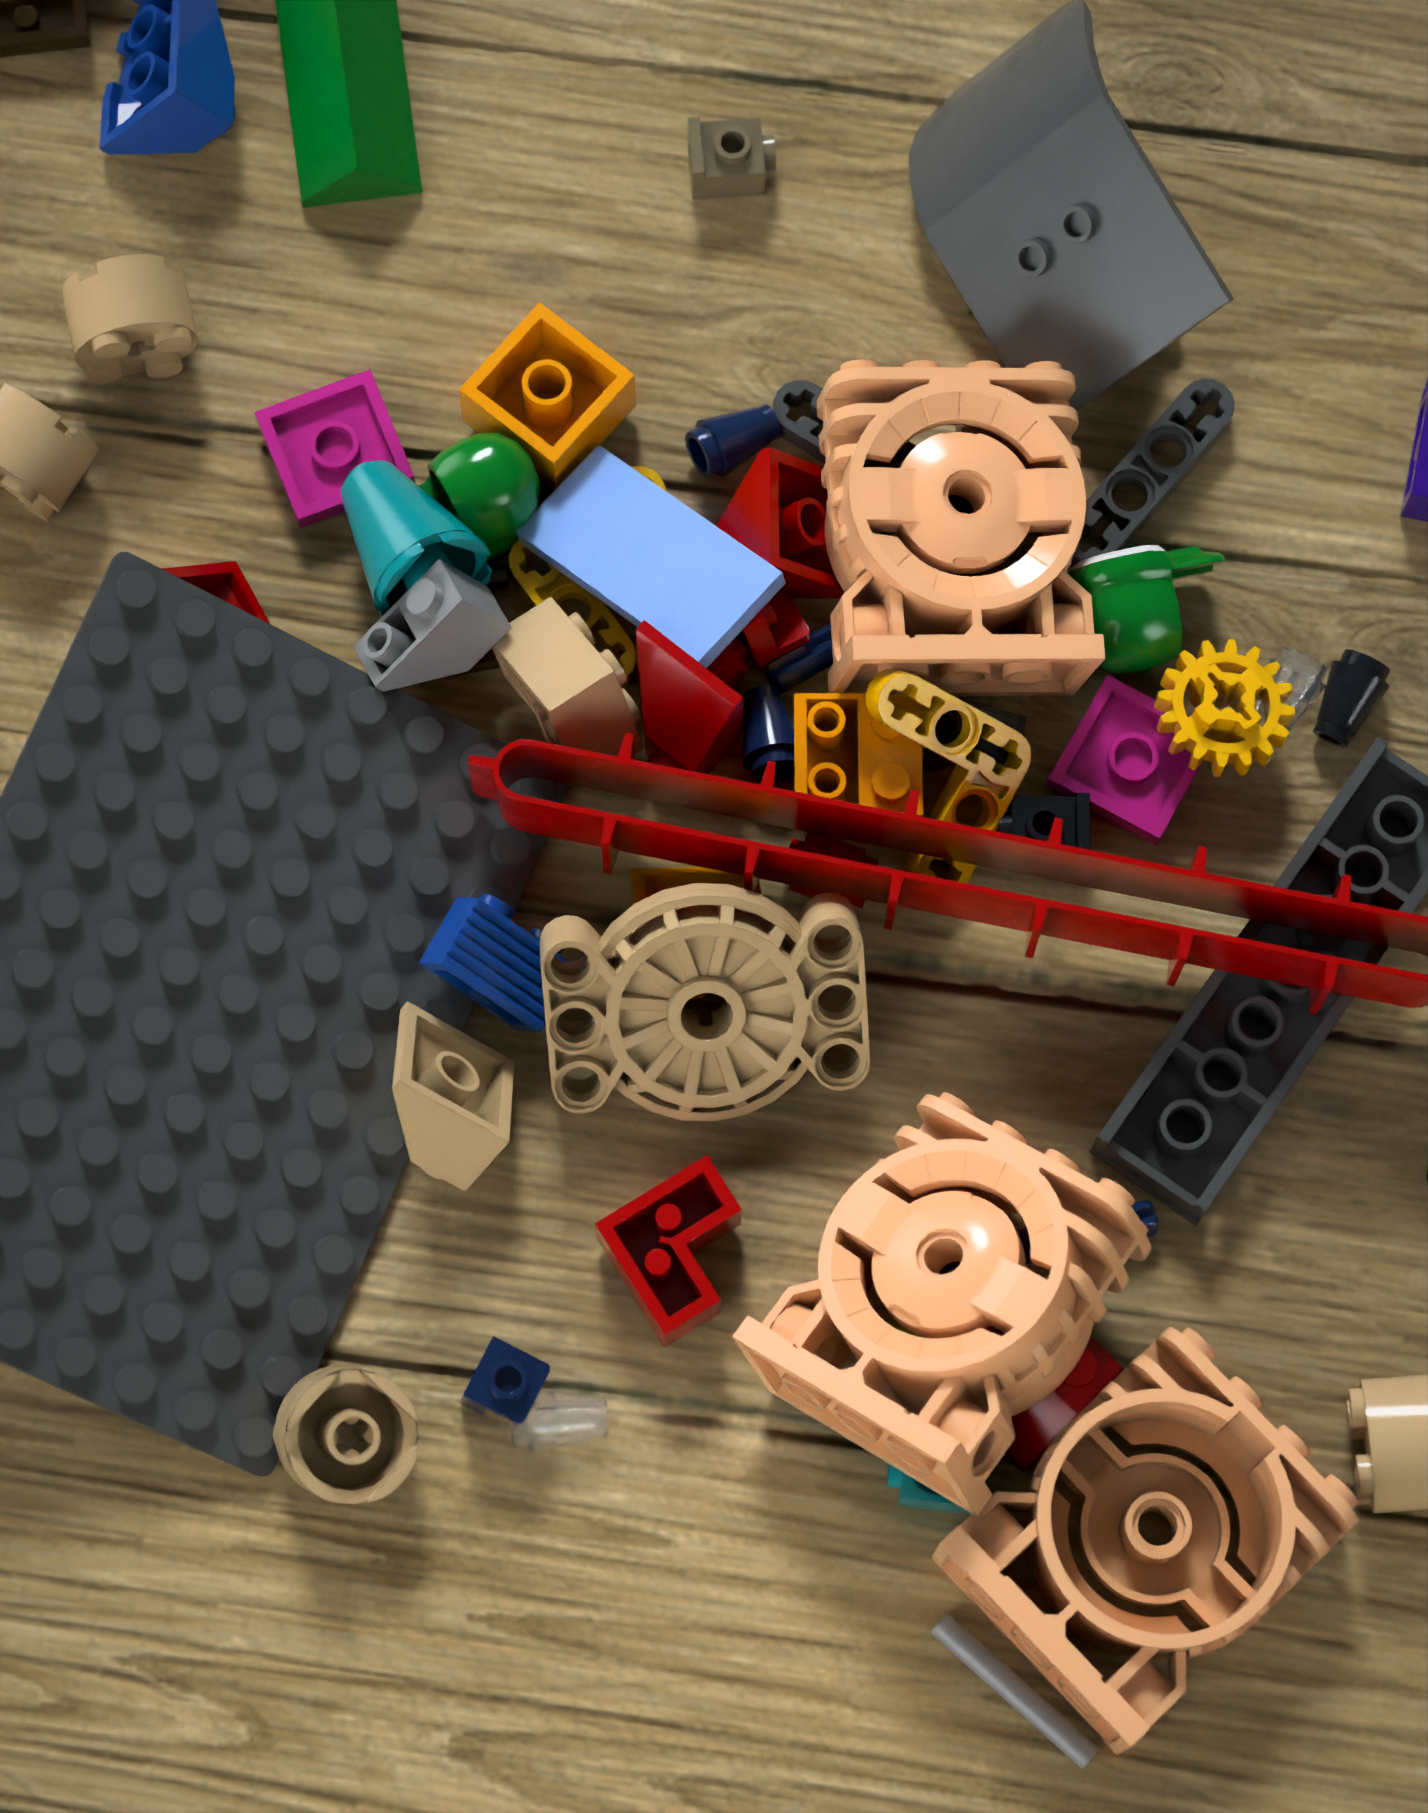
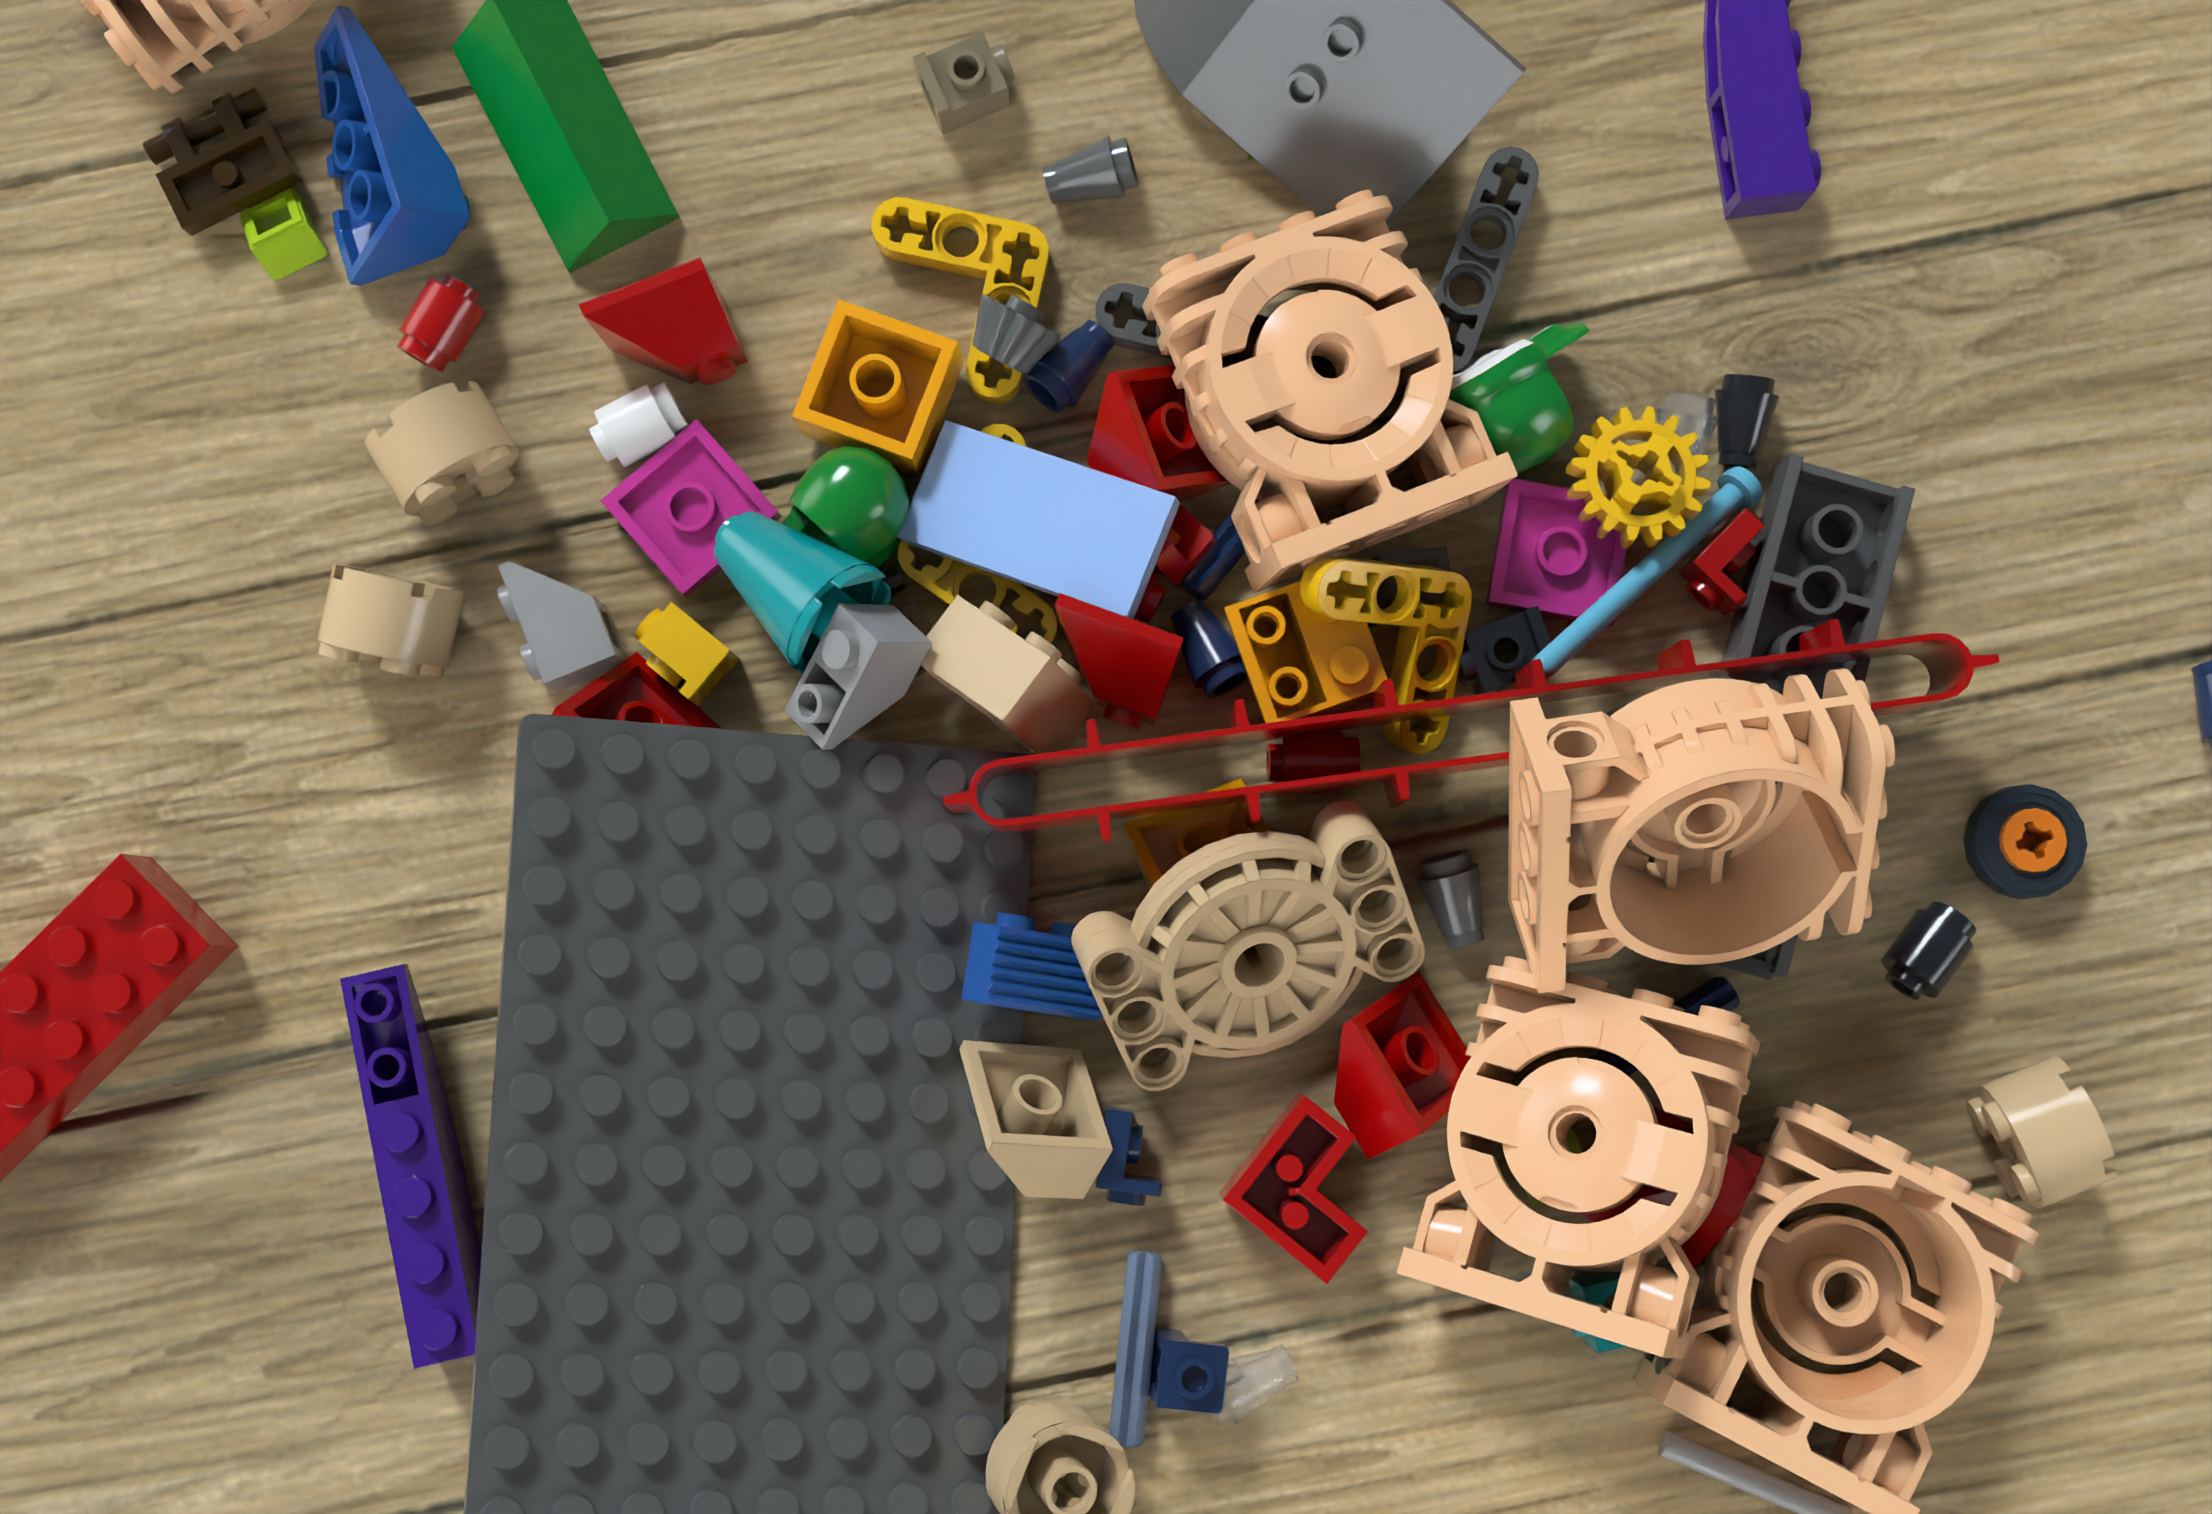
camera: 15 degrees left, 10 degrees up
none -> lime slope [239,187,328,280]
none -> red brick [397,275,486,374]
none -> light grey slope [497,561,627,691]
none -> red slope [579,257,748,385]
none -> white brick [589,382,689,467]
none -> yellow brick [634,602,740,707]
none -> yellow beam [871,197,1049,405]
none -> dark grey piece [972,294,1061,374]
none -> dark grey cone [1043,135,1138,204]
none -> dark blue bracket [1095,1105,1162,1206]
none -> sand blue axle [1109,1250,1162,1448]
none -> red slope [1334,971,1470,1159]
none -> dark grey cone [1416,849,1485,948]
none -> light nougat brick [1508,668,1895,994]
none -> medium azure bar [1534,465,1763,677]
none -> red bracket [1679,508,1765,615]
none -> black brick [1881,901,1976,1000]

